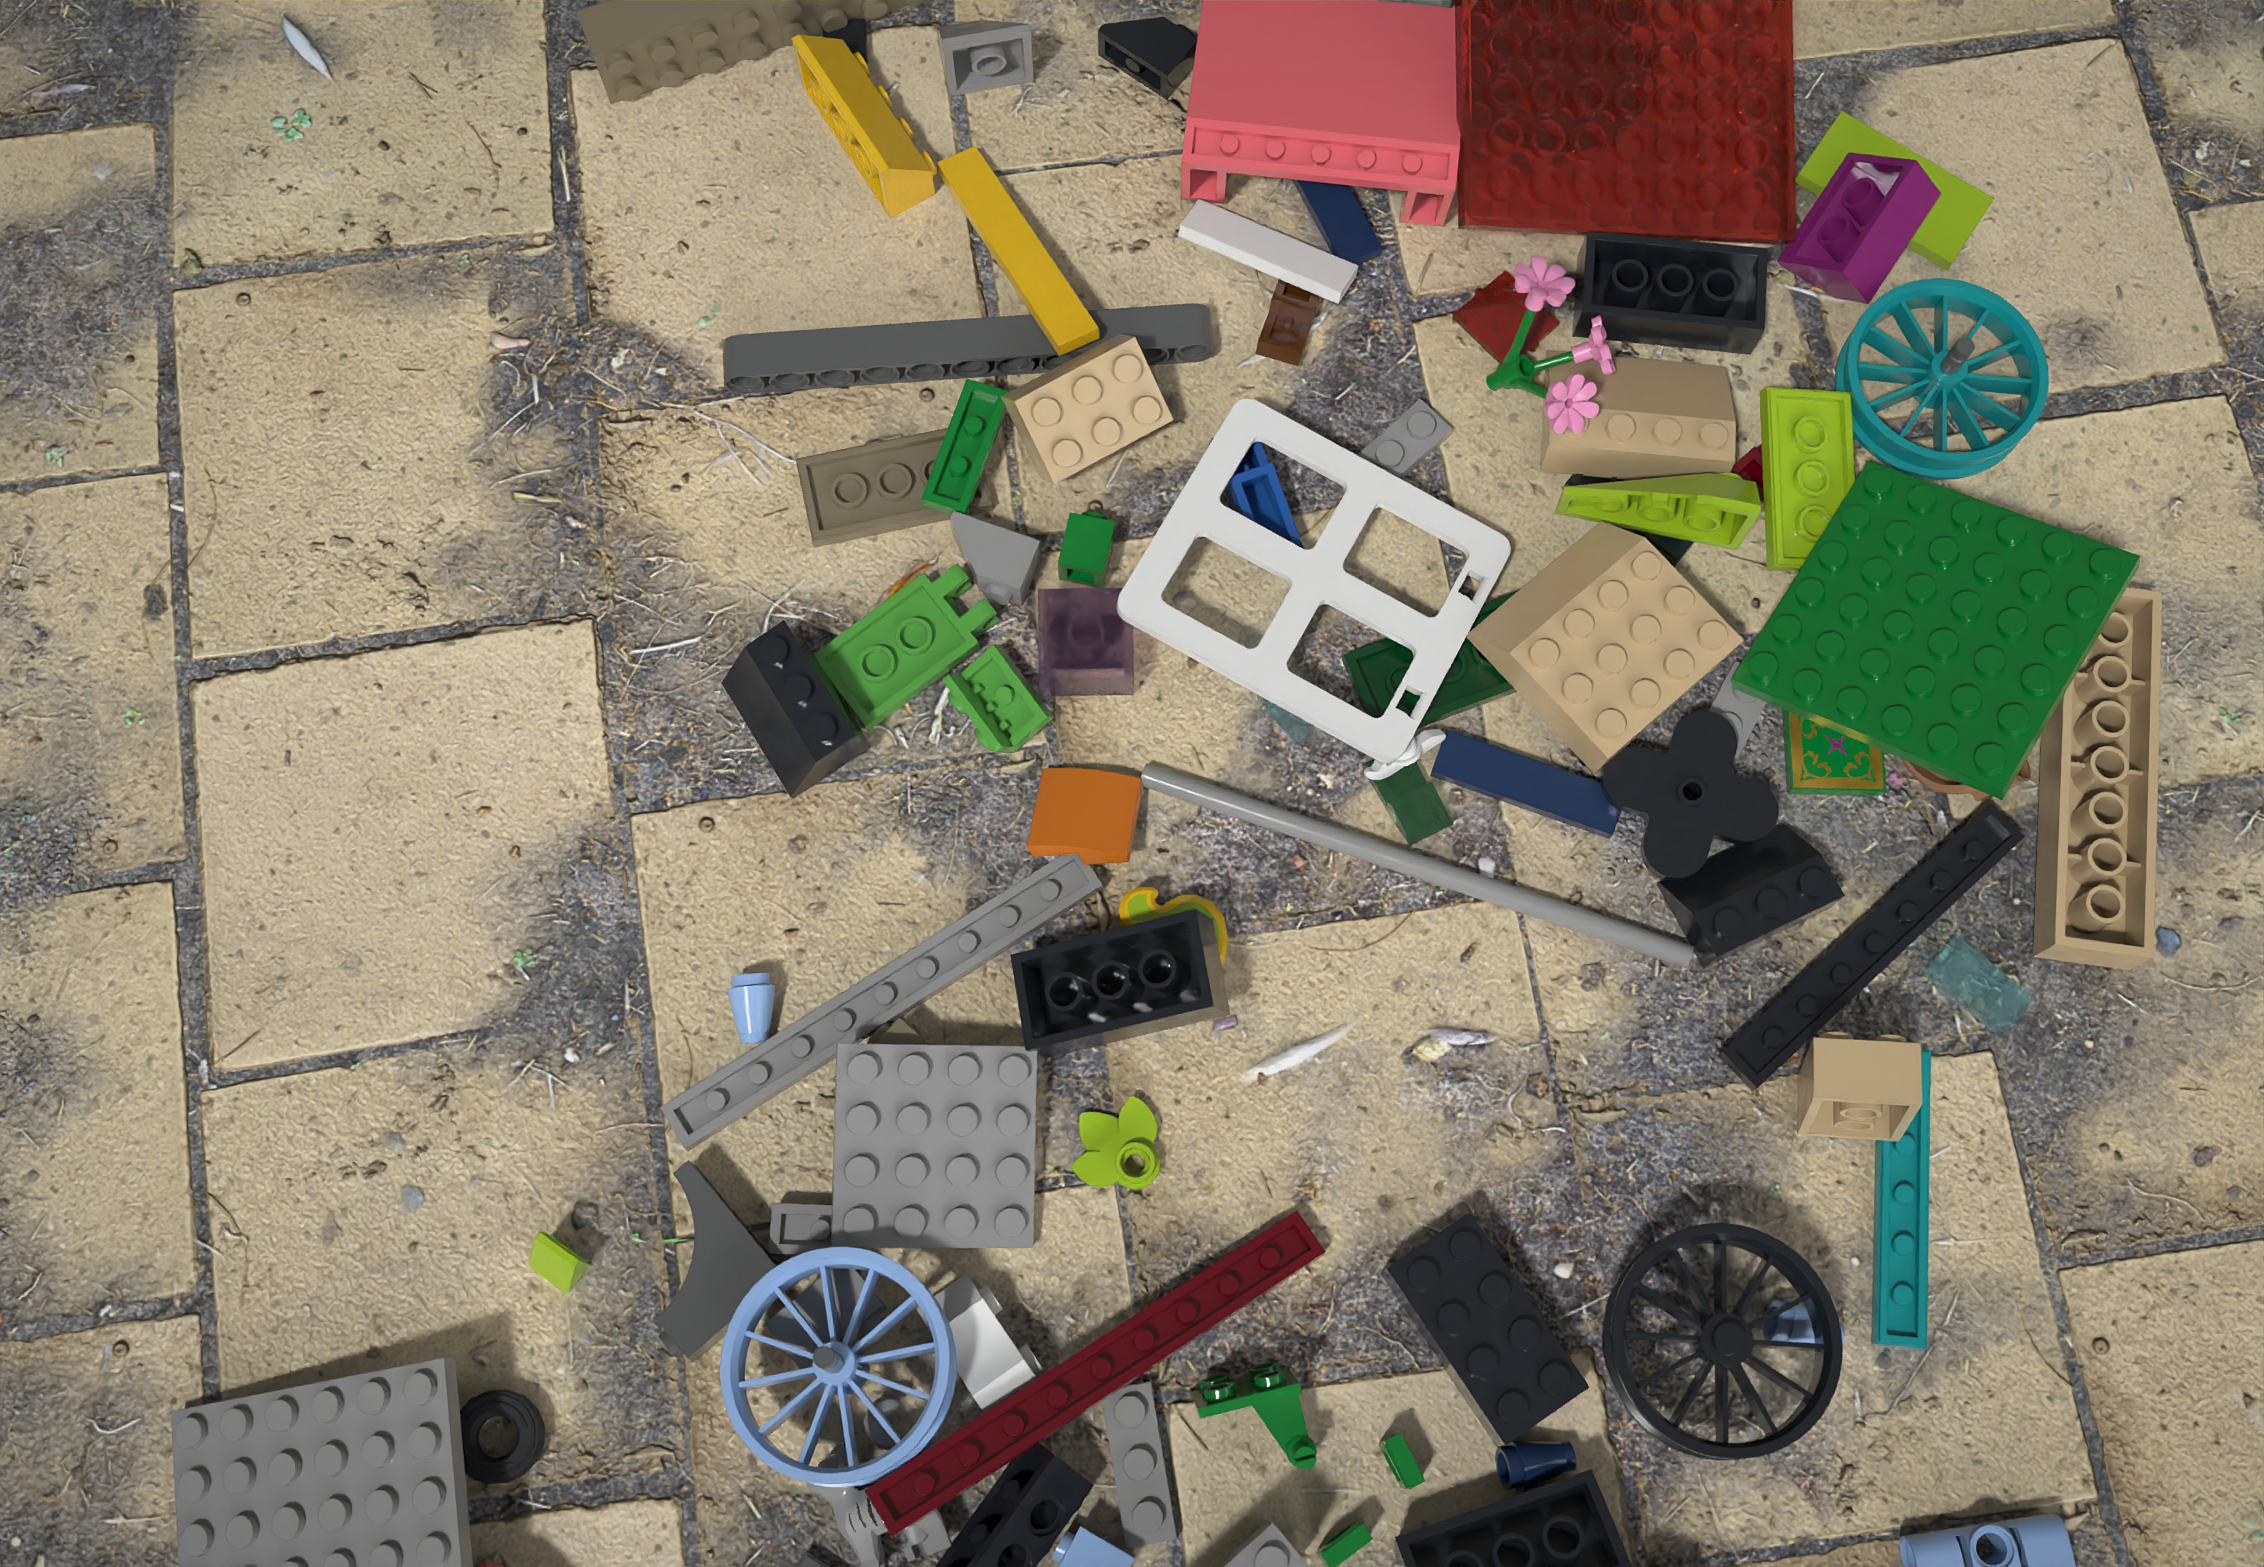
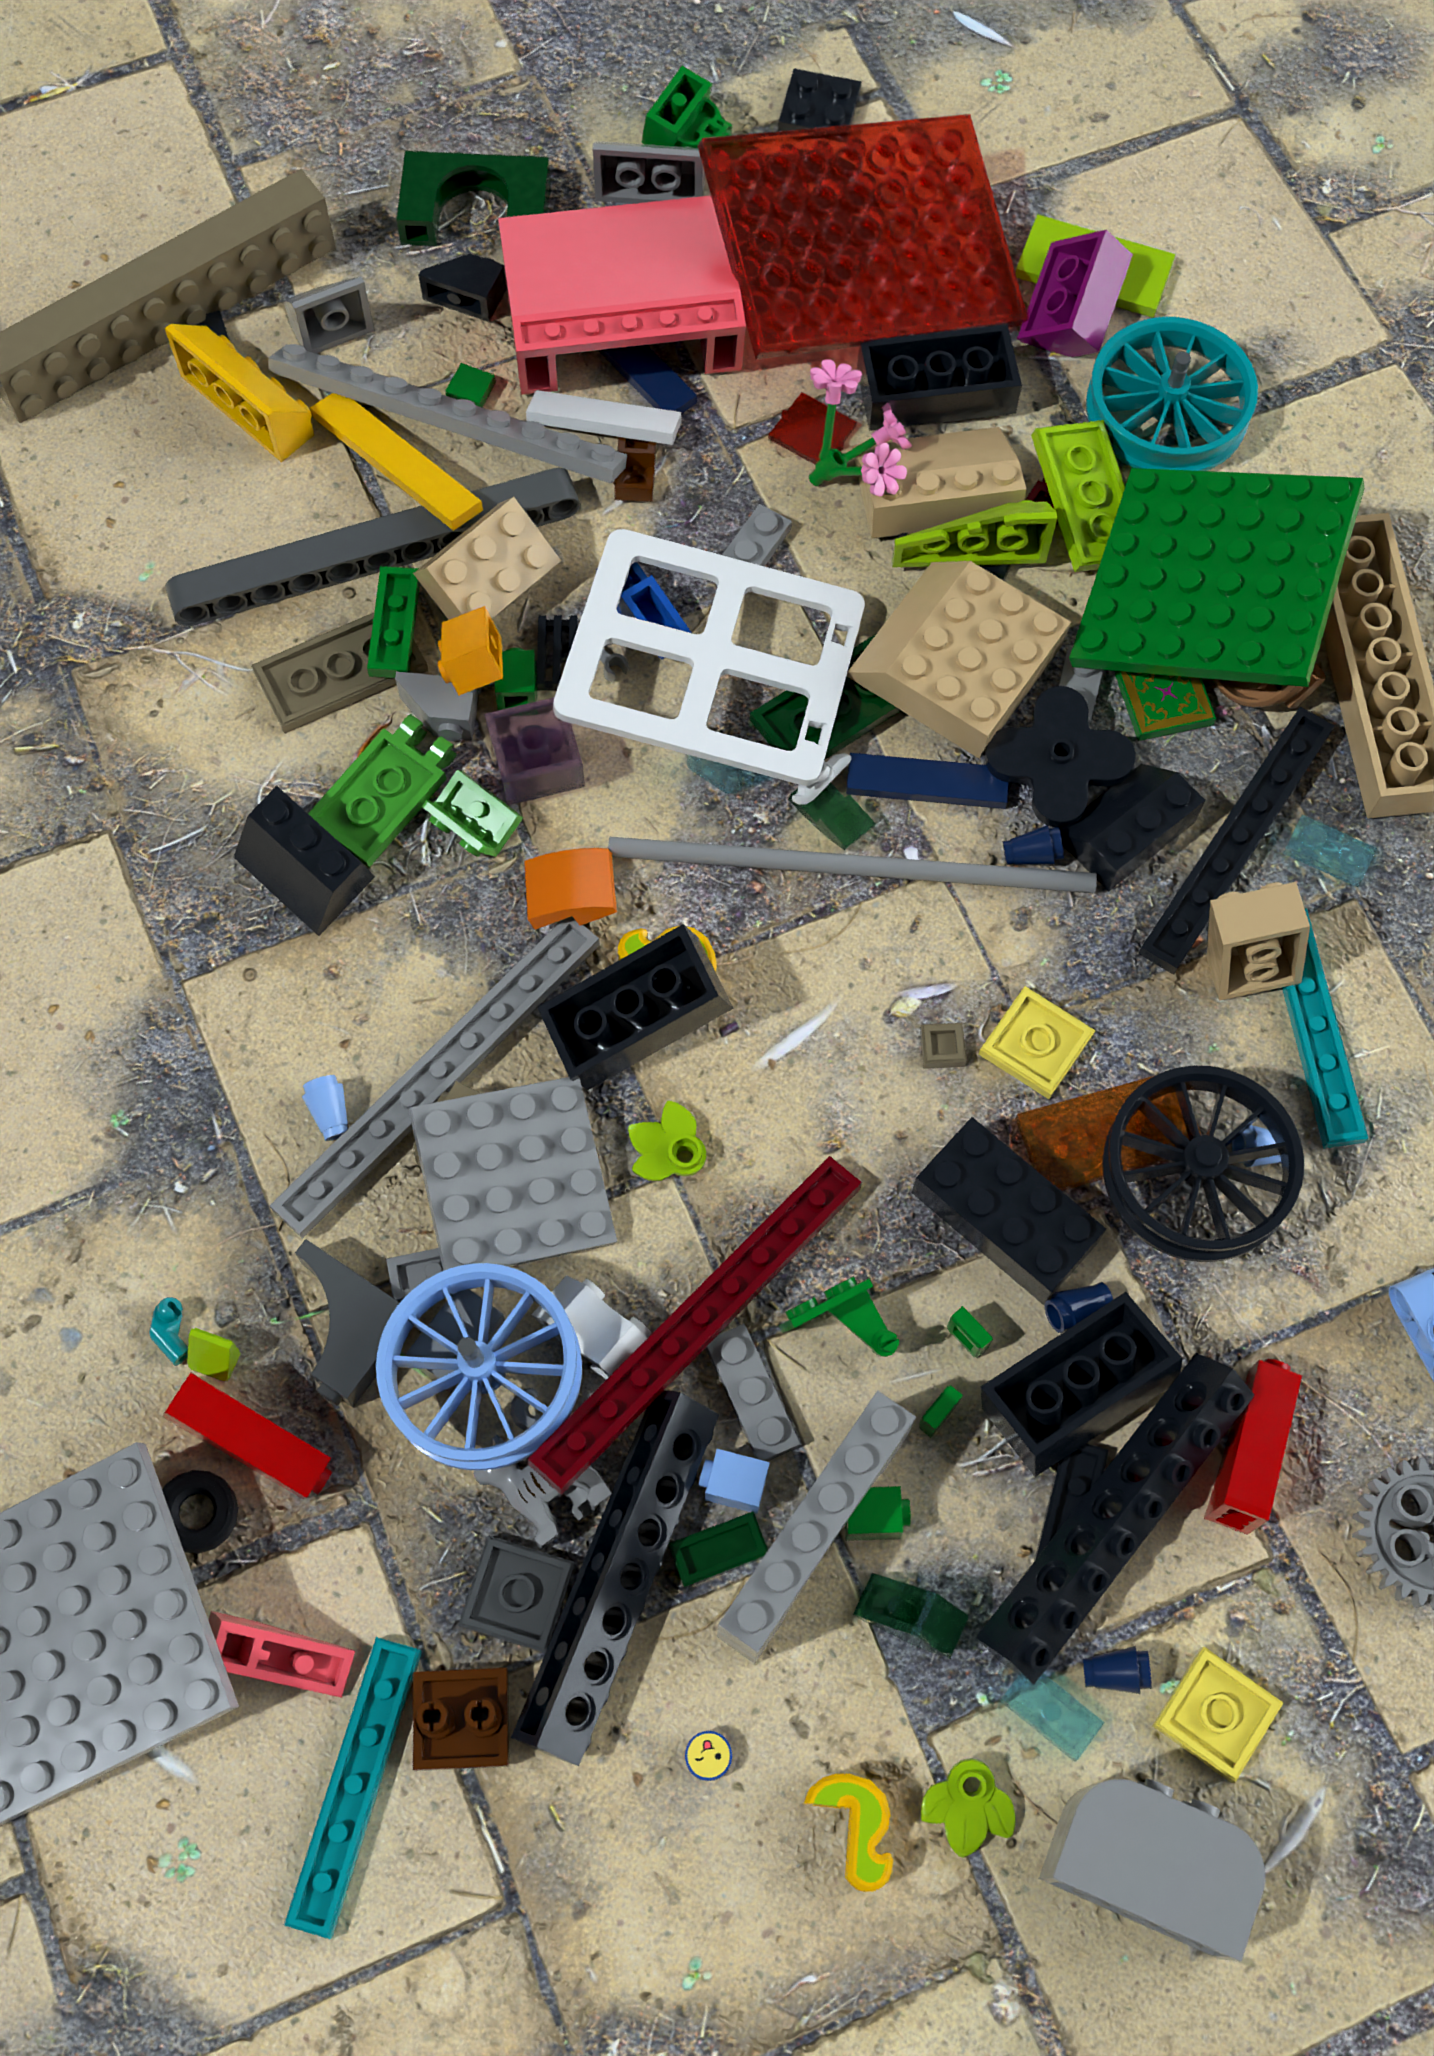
camera: 15 degrees left, 5 degrees down
none -> teal arm [149,1297,188,1366]
none -> red slope [163,1372,332,1499]
none -> light grey plate [268,344,627,484]
none -> light orange brick [437,606,503,695]
none -> green tile [445,363,496,407]
none -> black tile [537,615,578,691]
none -> light grey hand [600,649,628,682]
none -> dark tan tile [920,1023,967,1069]
none -> light yellow tile [978,986,1095,1099]
none -> dark blue cone [1002,825,1064,865]
none -> clear orange tile [1015,1076,1201,1191]

